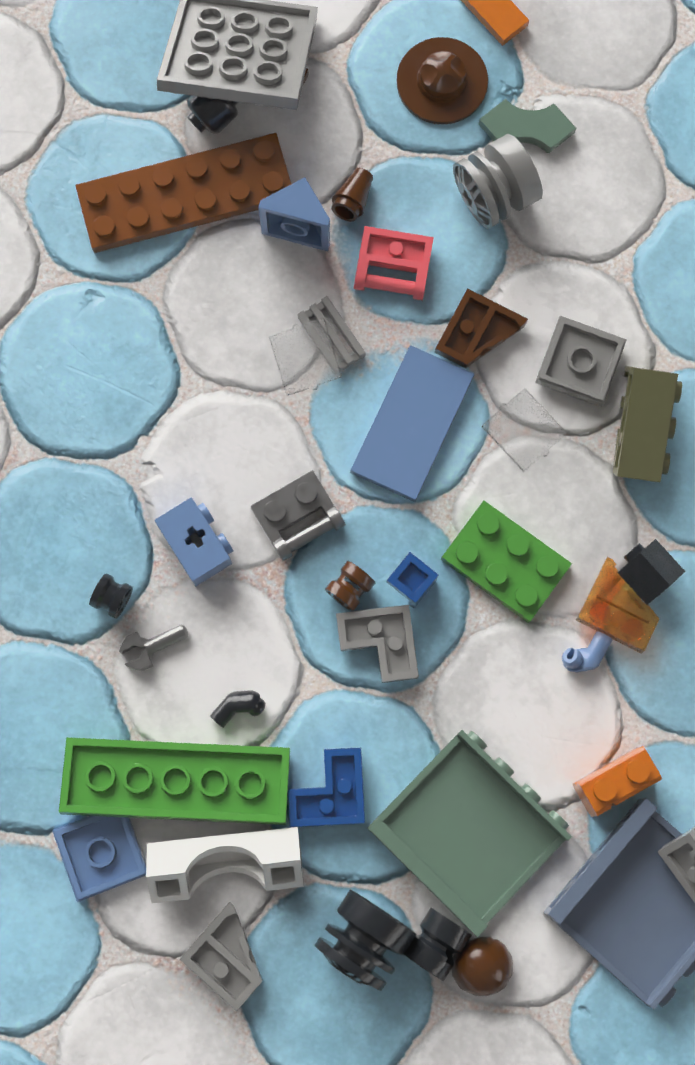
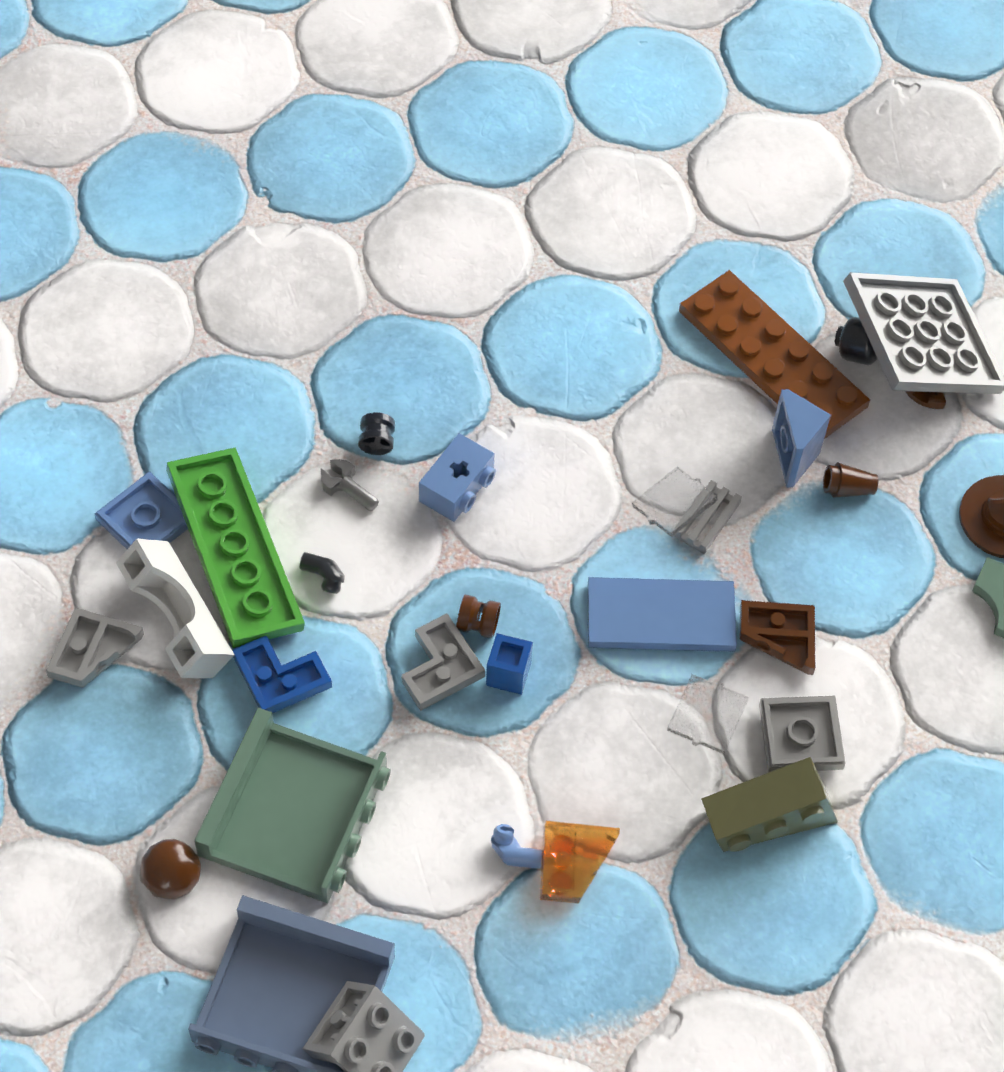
camera: 65 degrees right, 20 degrees down
flat silver plate [251,470,346,561] -> none
black wheel [314,889,417,991] -> none
coral plate [354,226,434,301] -> none
black wheel [404,908,472,981] -> none
bright green plate [441,500,572,623] -> none
light grey wheel [453,134,543,229] -> none
orange brick [573,746,662,817] -> none
black brick [617,539,686,605] -> none

